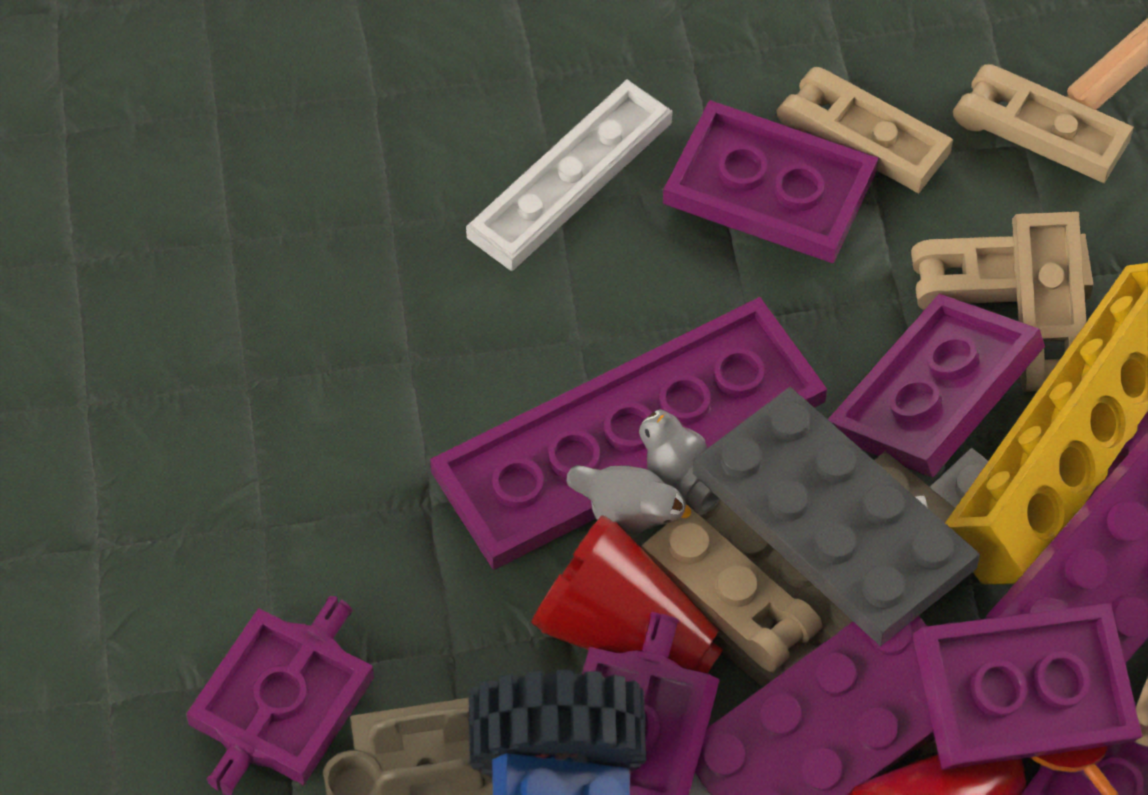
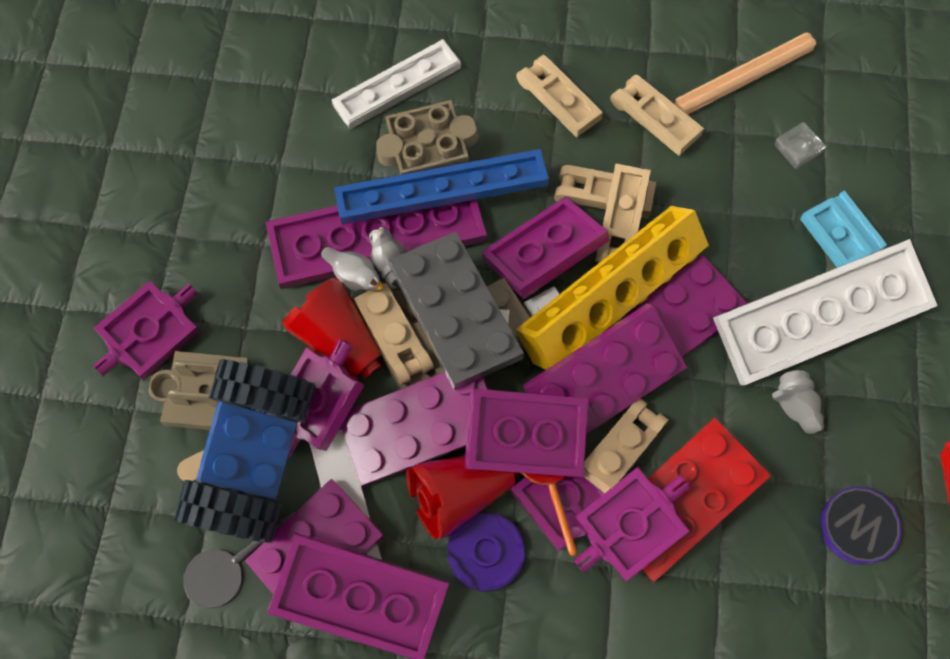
camera: 15 degrees right, 10 degrees up
magenta plate [663,100,879,264] -> none
none -> blue plate [334,149,549,225]
none -> dark tan piece [376,100,479,175]

